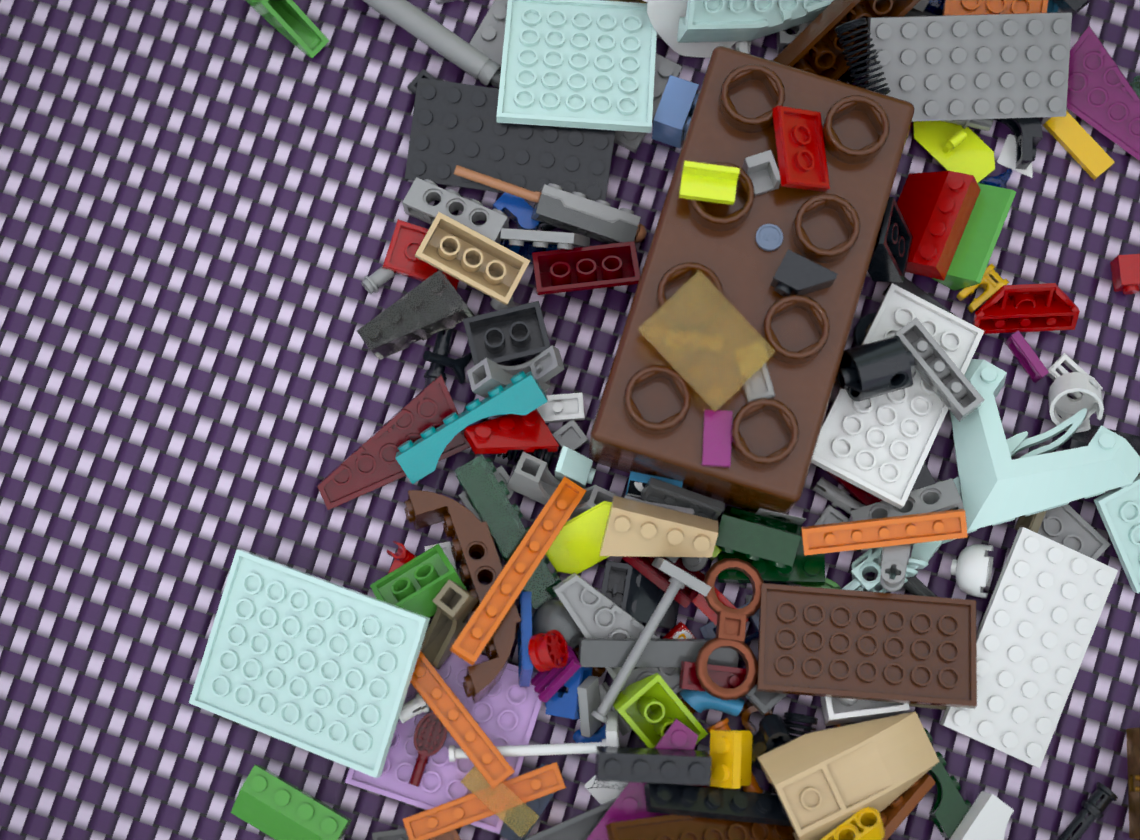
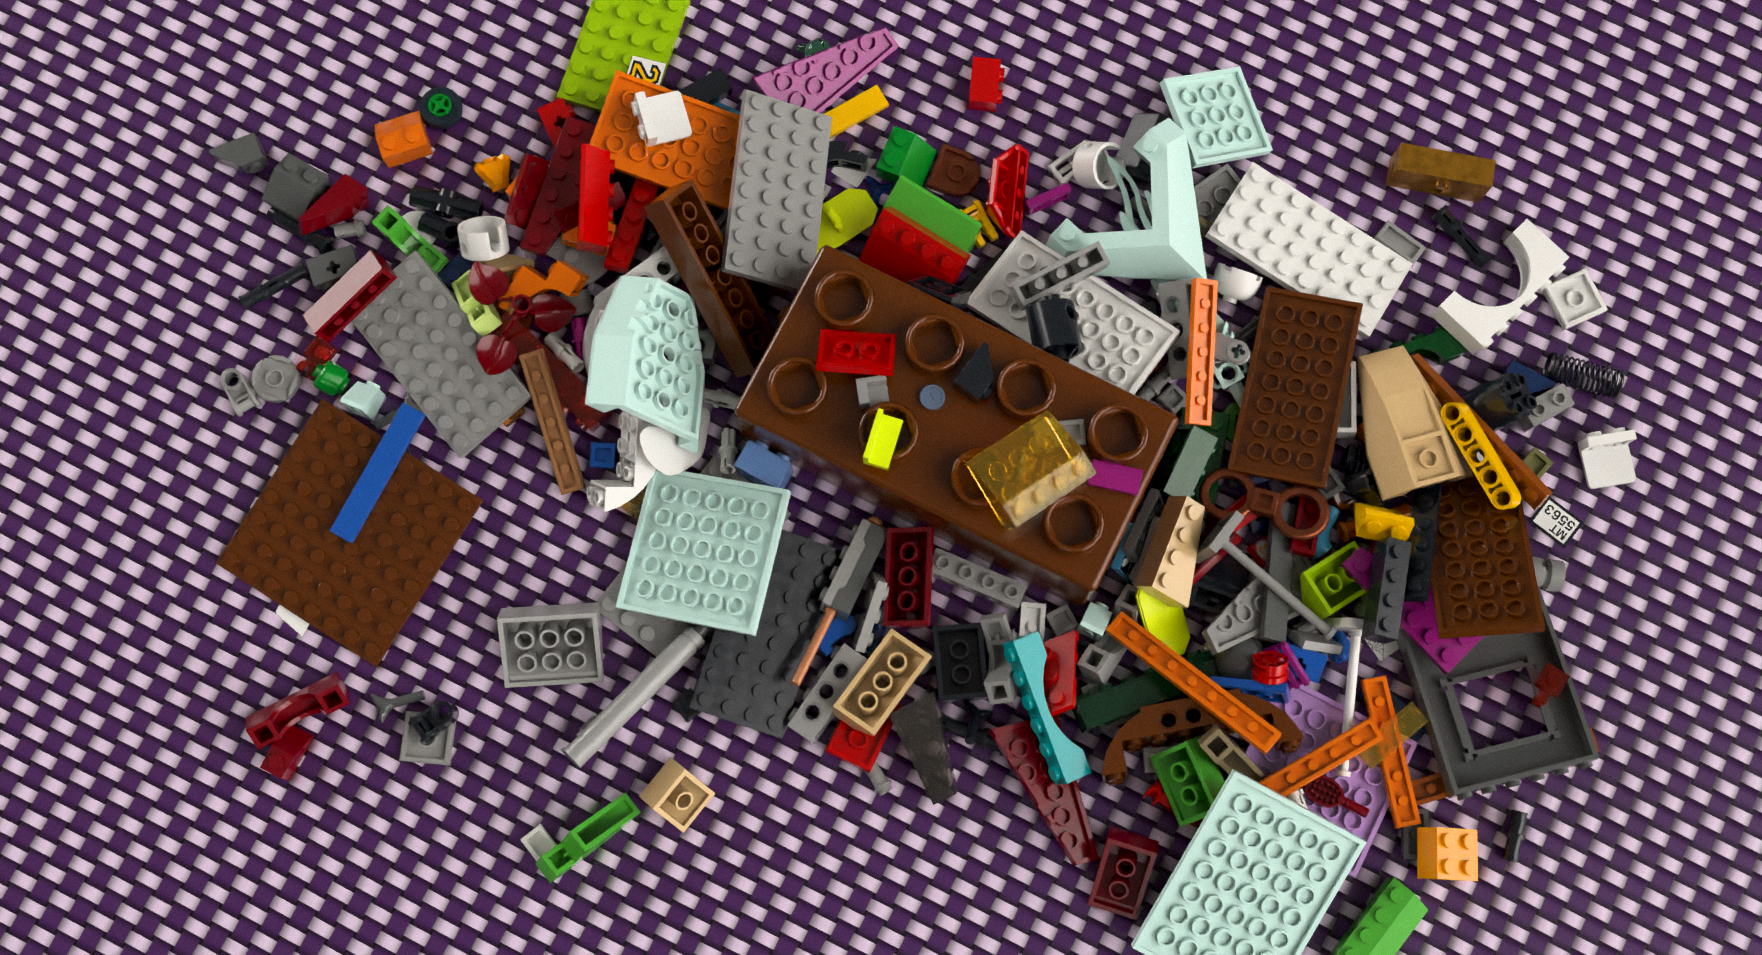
camera: 80 degrees left, 0 degrees up
black piece [834,17,891,95] -> none
none -> tan slope [639,757,715,833]
none -> white axle [719,428,738,474]
none -> green slope [876,126,937,187]
none -> copper tile [926,143,980,197]
none -> light grey brick [932,548,1028,612]
none -> dark red slope [1087,826,1159,920]
none -> light grey tile [1374,220,1426,267]

